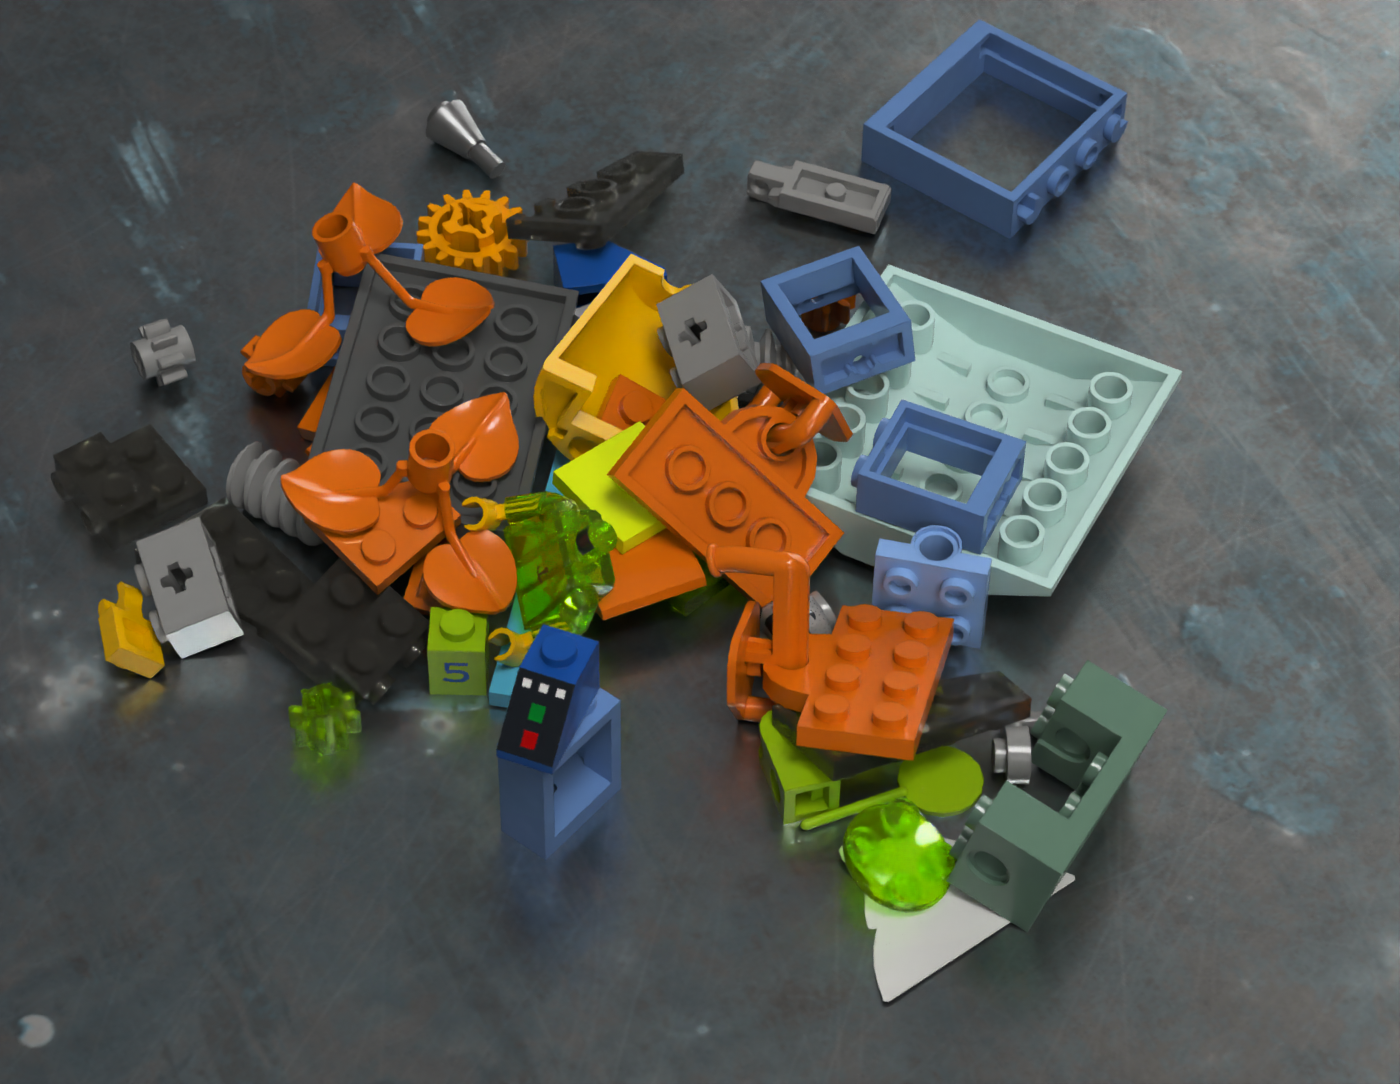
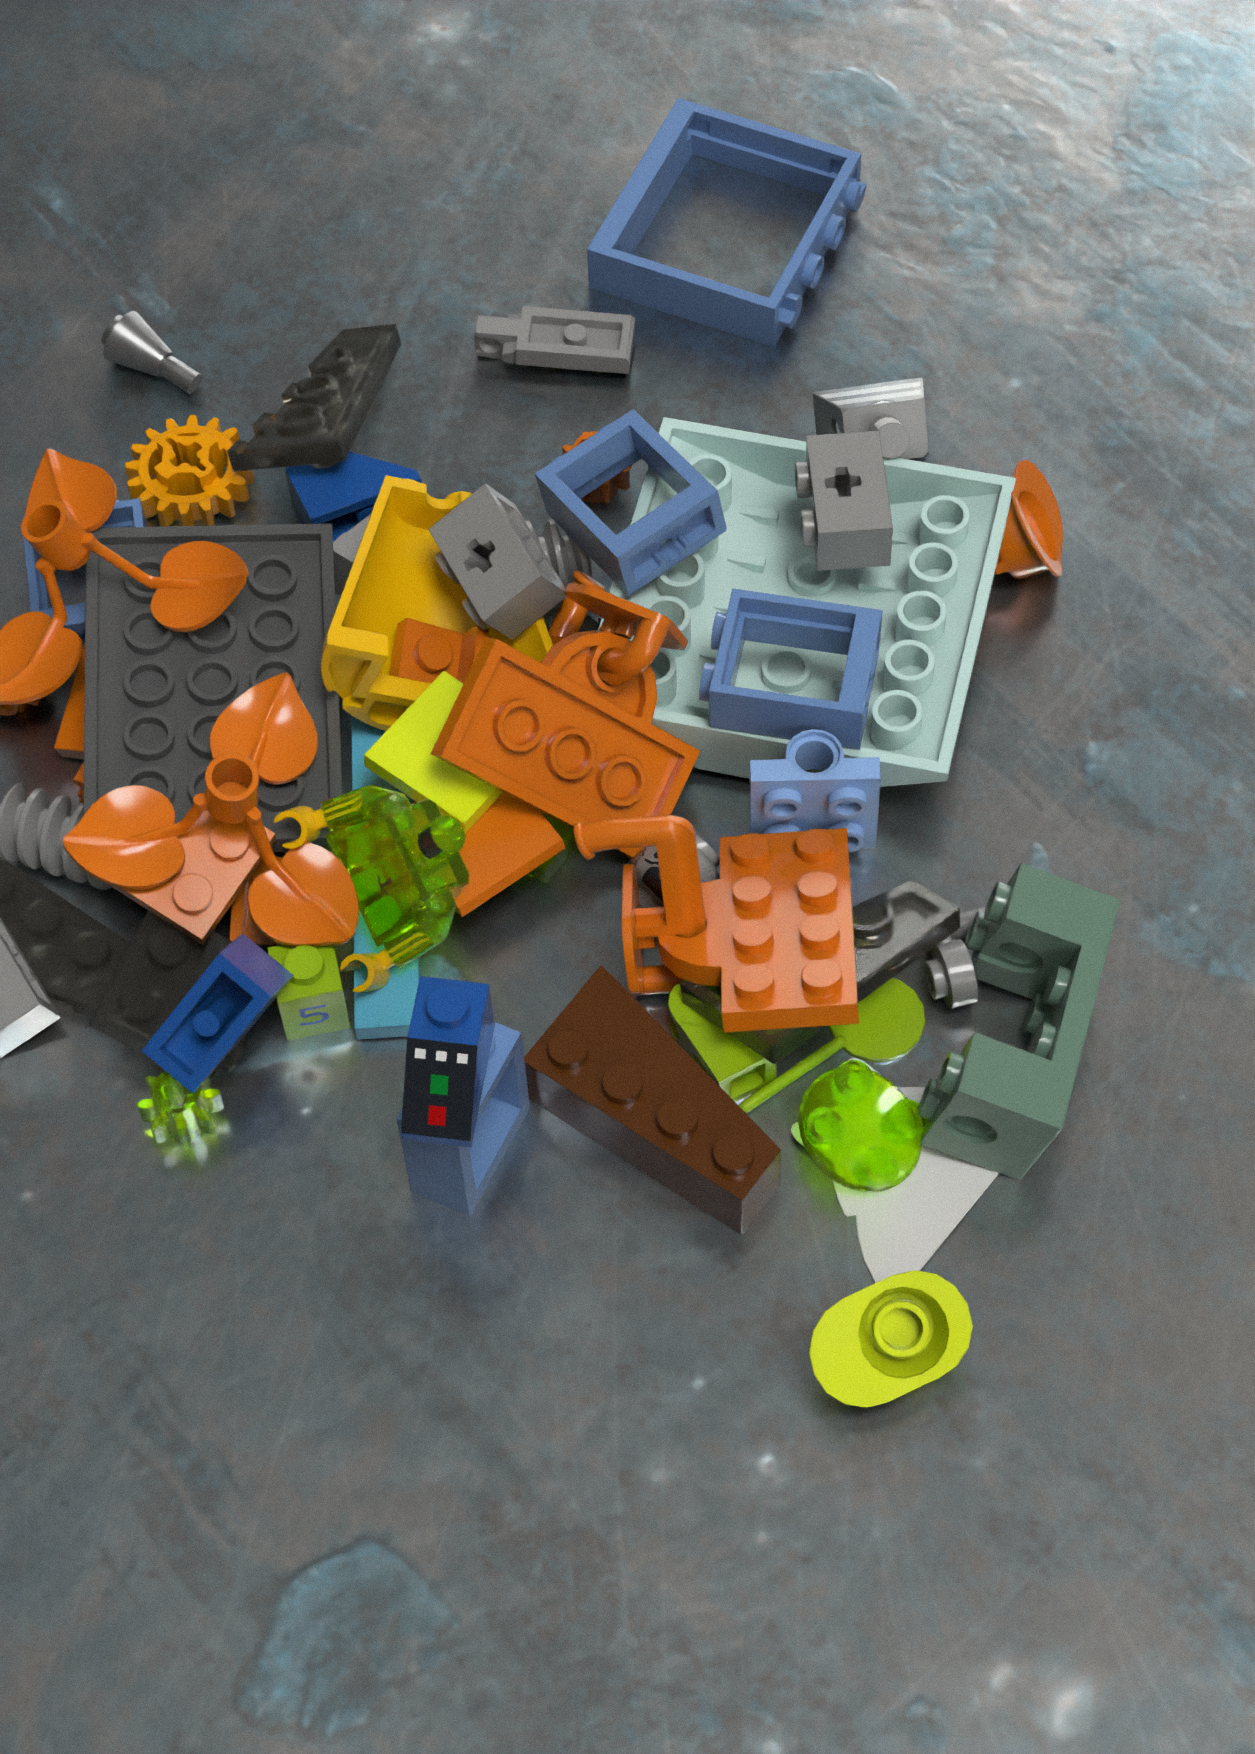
camera: 10 degrees left, 10 degrees up
none -> blue slope [142,933,294,1093]
none -> reddish brown wedge [524,965,781,1235]
none -> light grey brick [795,431,893,571]
none -> neon yellow piece [809,1270,973,1408]
none -> light grey torso [812,378,929,459]
none -> orange piece [995,459,1063,579]

